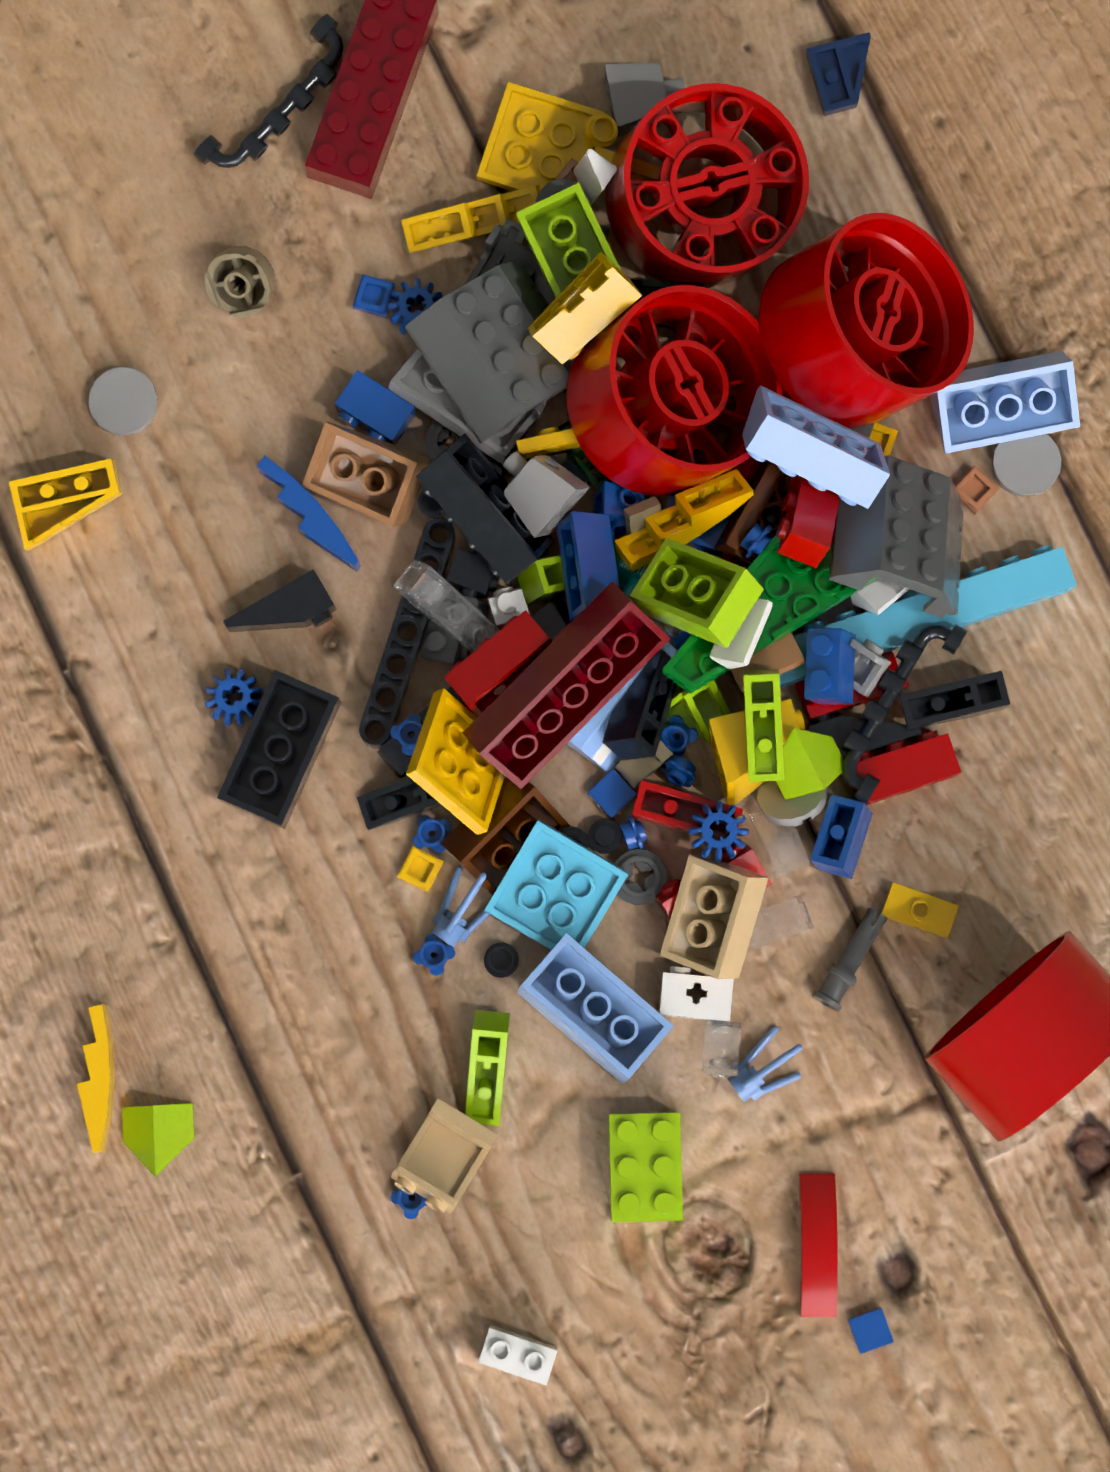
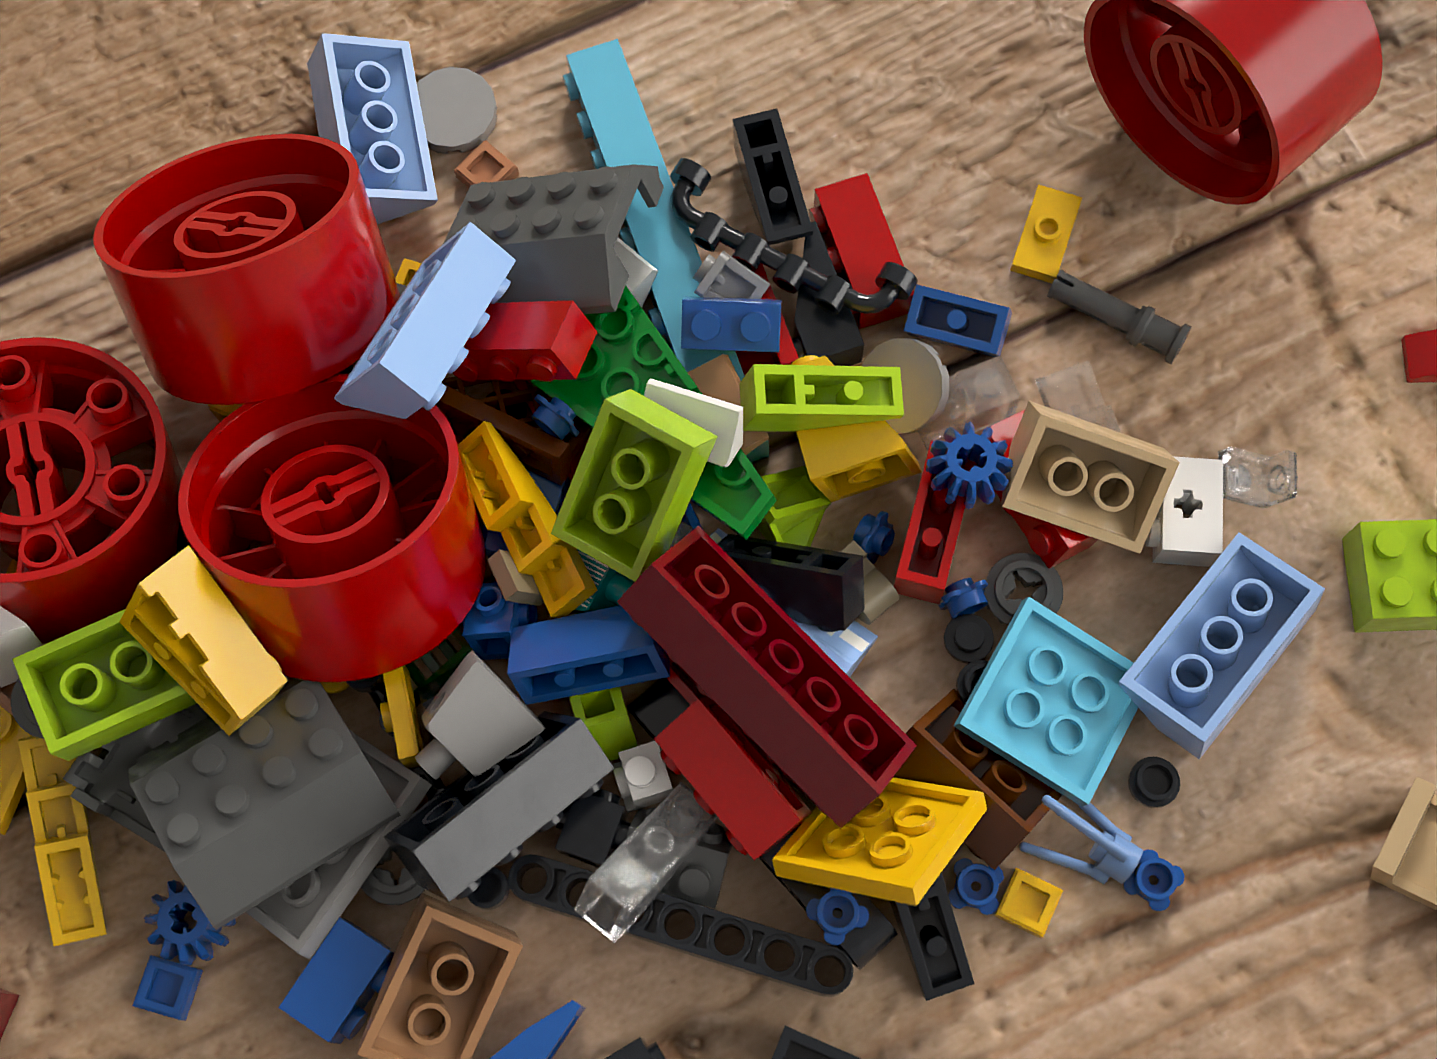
camera: 85 degrees left, 10 degrees down
lime slope [465,1010,510,1126] -> none
blue tile [588,769,637,819] -> none
blue plate [660,715,698,756] -> none
medium blue plant [728,1026,803,1102] -> none
lime slope [775,728,844,800] -> none

